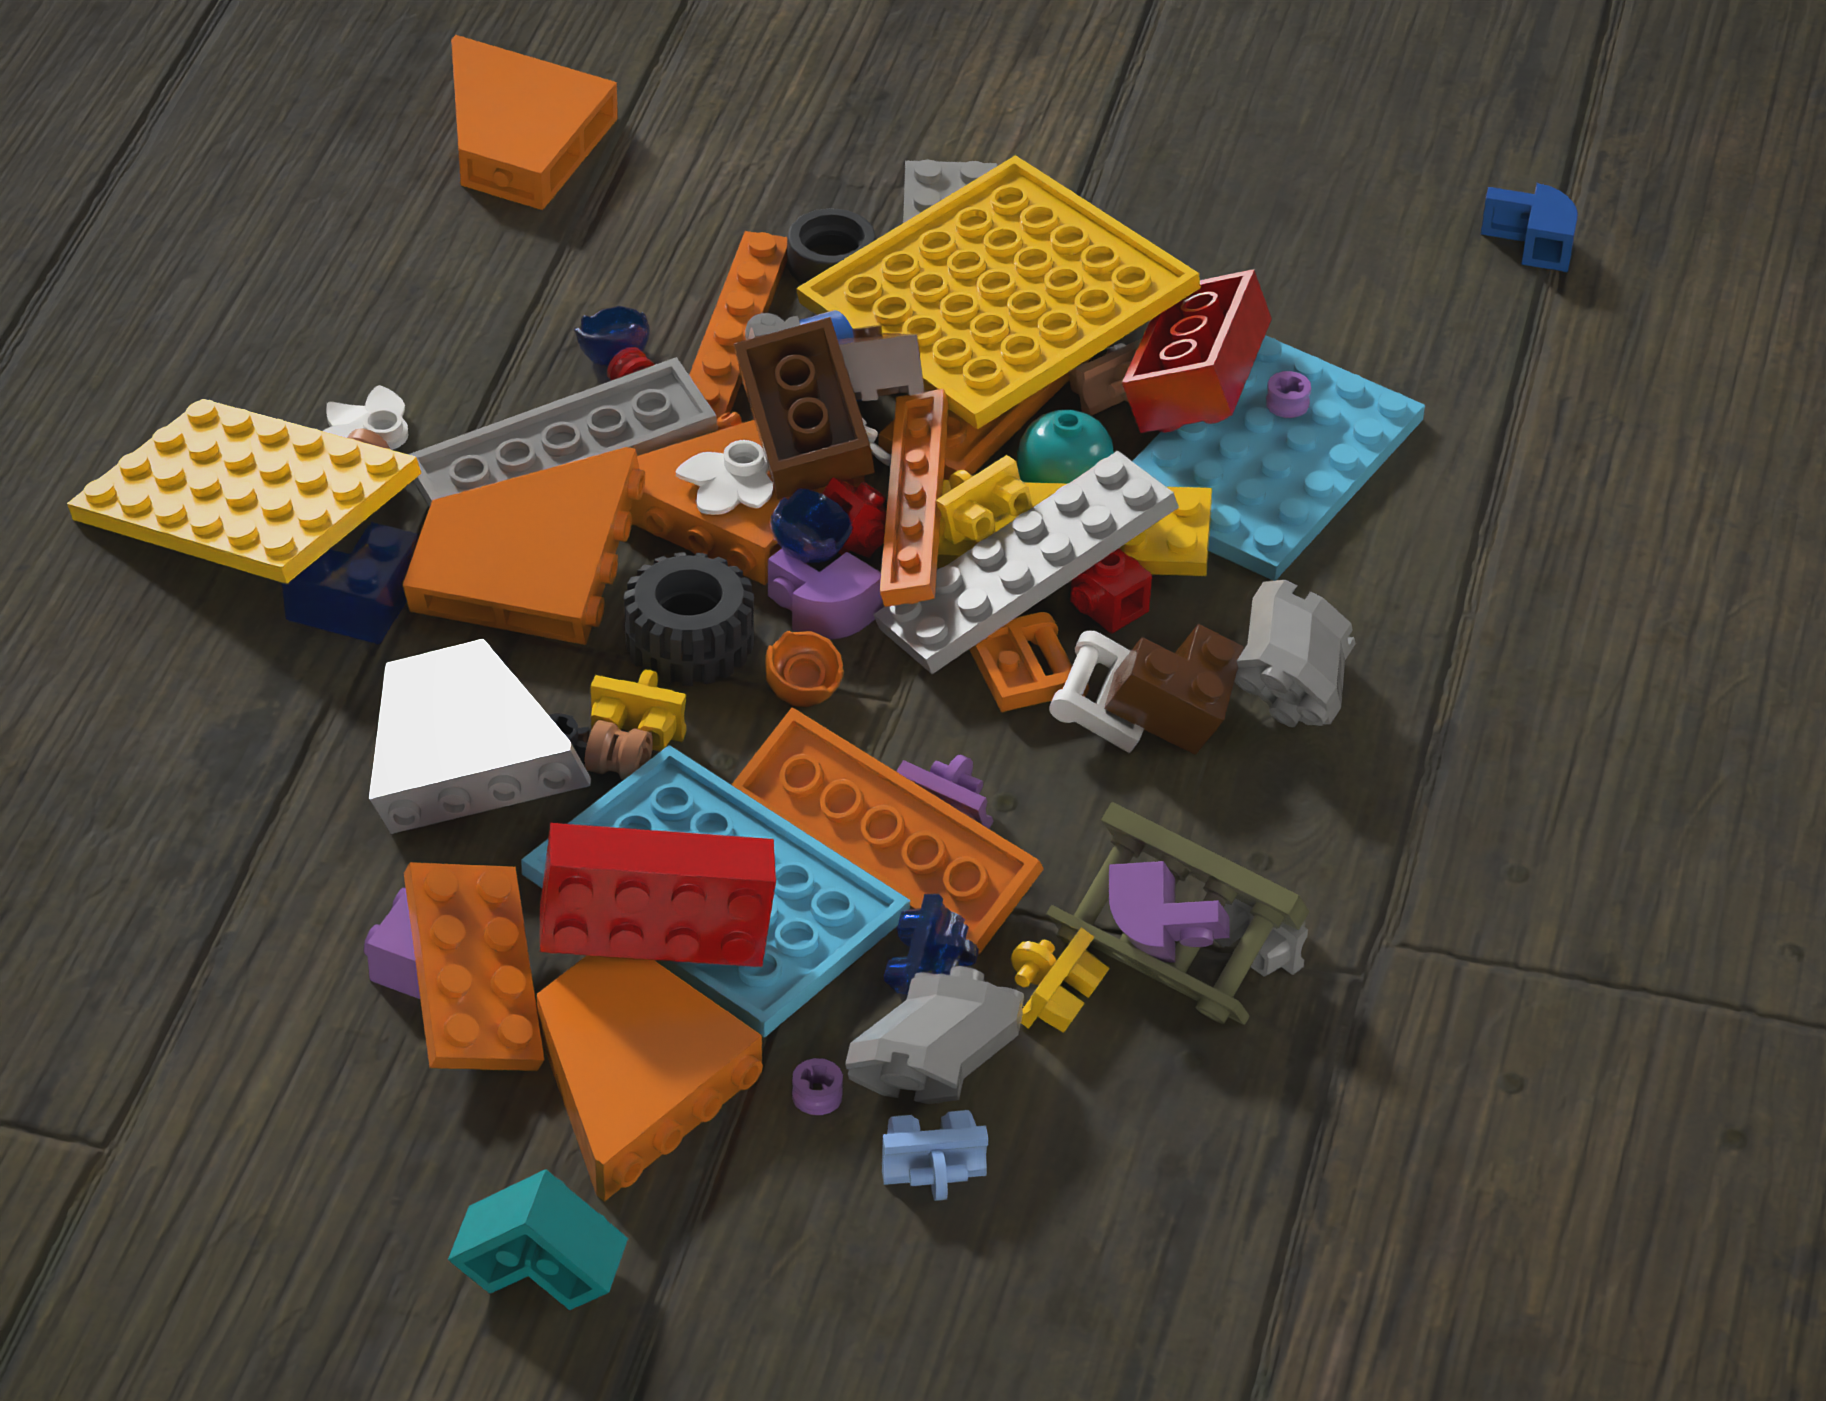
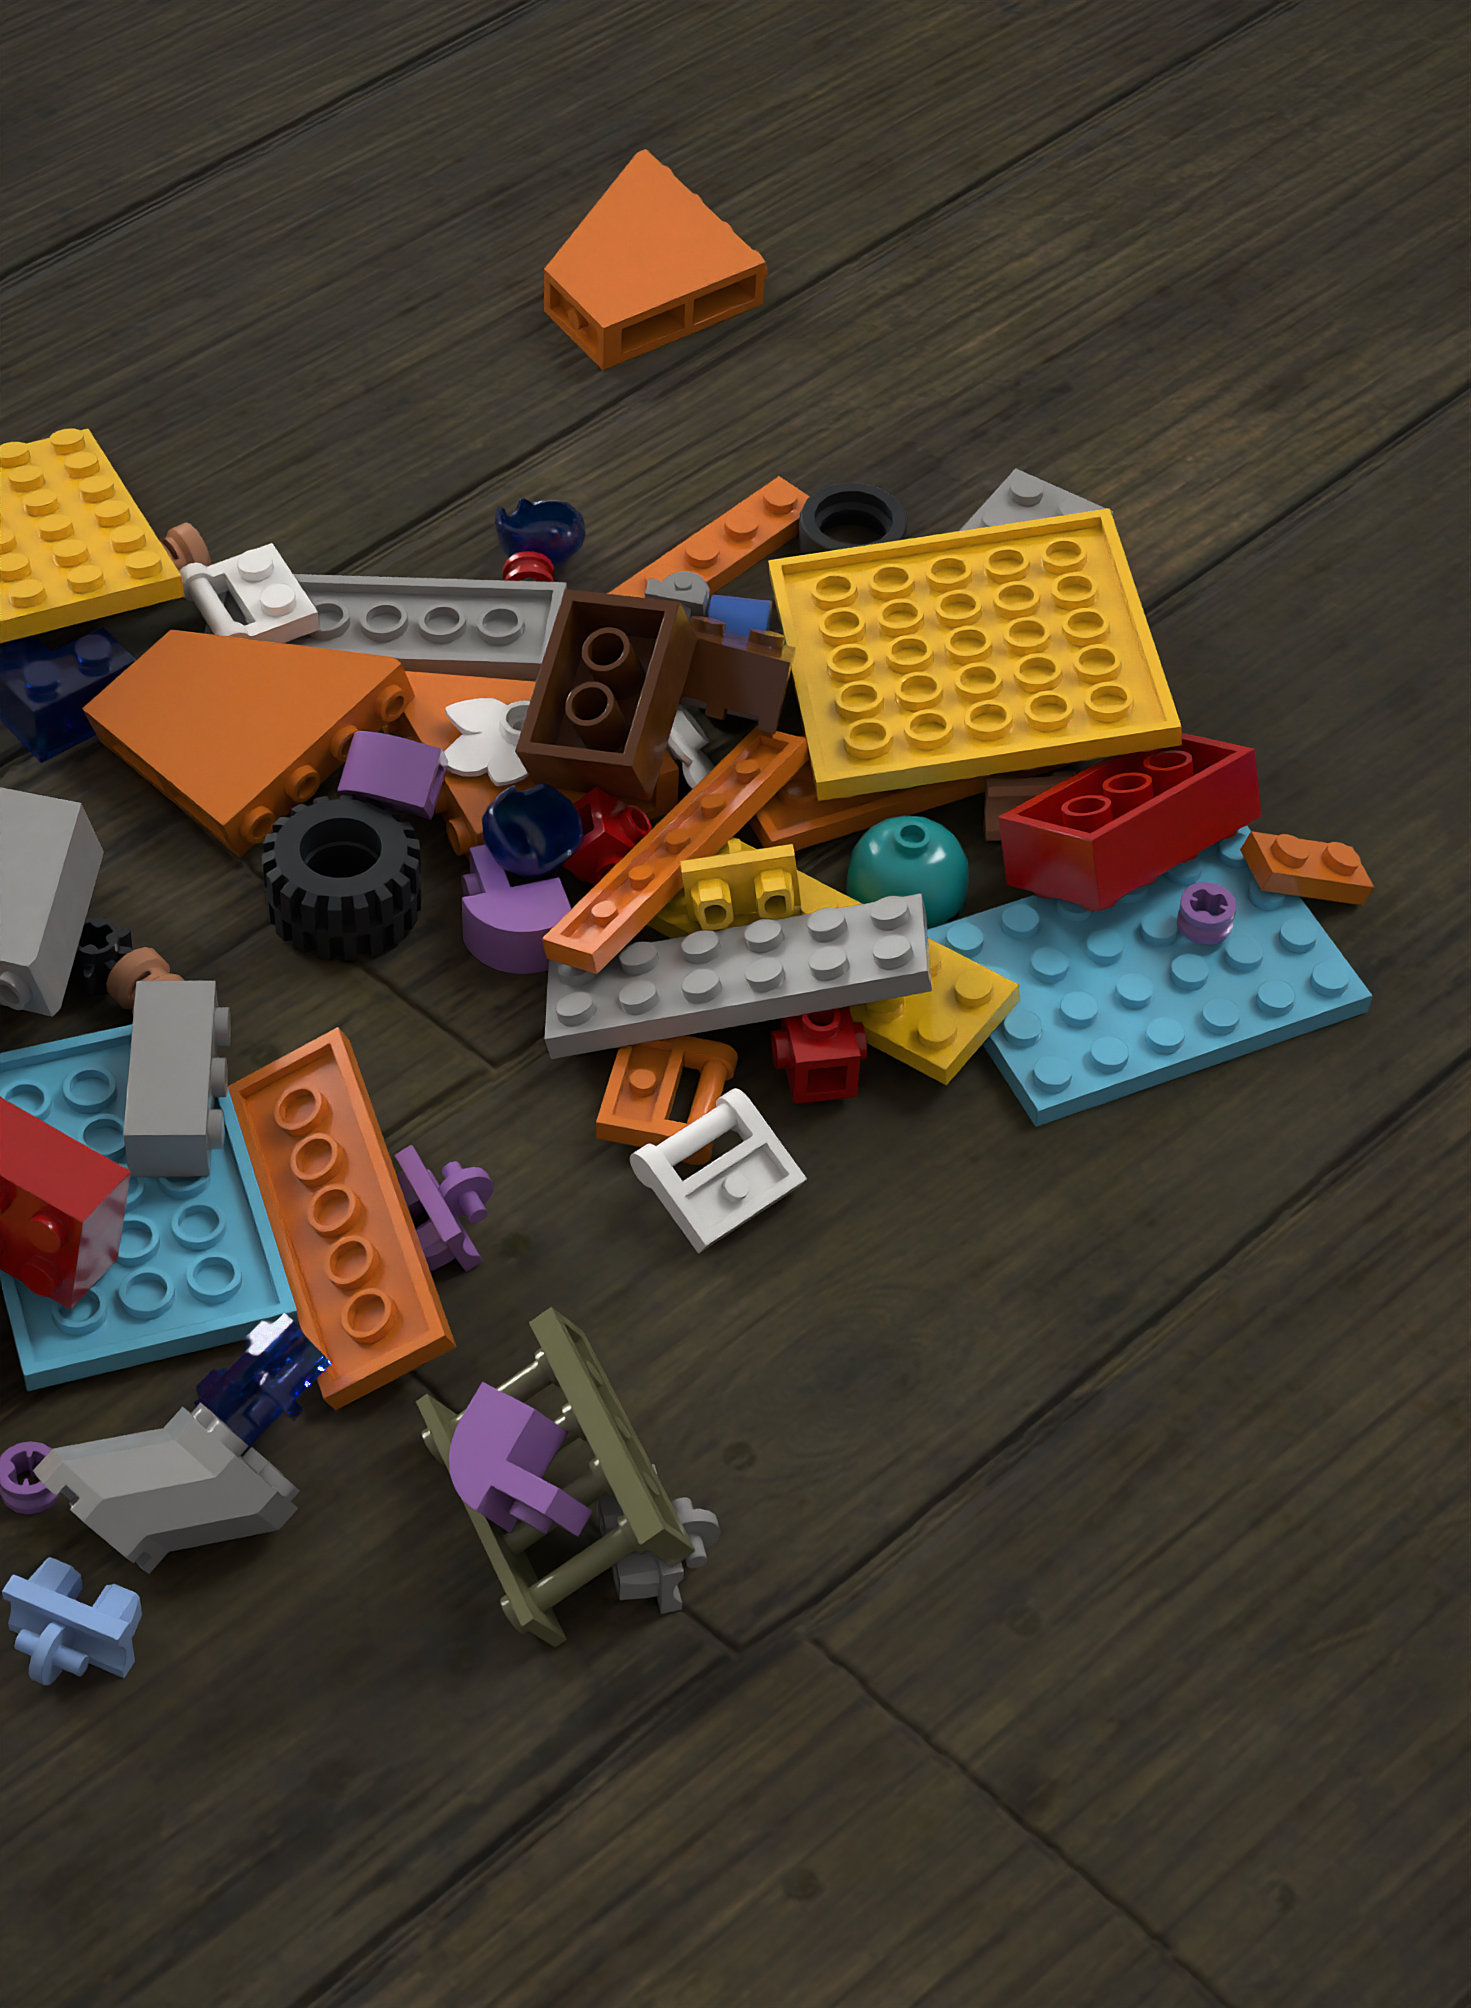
camera: 30 degrees right, 5 degrees up
white plate [323,385,408,450] -> none
yellow hips [591,669,687,752] -> none
orange hair [765,631,844,707] -> none
yellow hips [1011,927,1110,1033] -> none
reddish brown brick [1104,624,1244,755] -> none
light grey brick [1234,580,1356,727] -> none
none -> light grey brick [123,981,231,1177]
none -> white plate [179,543,321,643]
none -> medium lavender brick [336,731,449,820]
none -> orange plate [1240,831,1375,905]

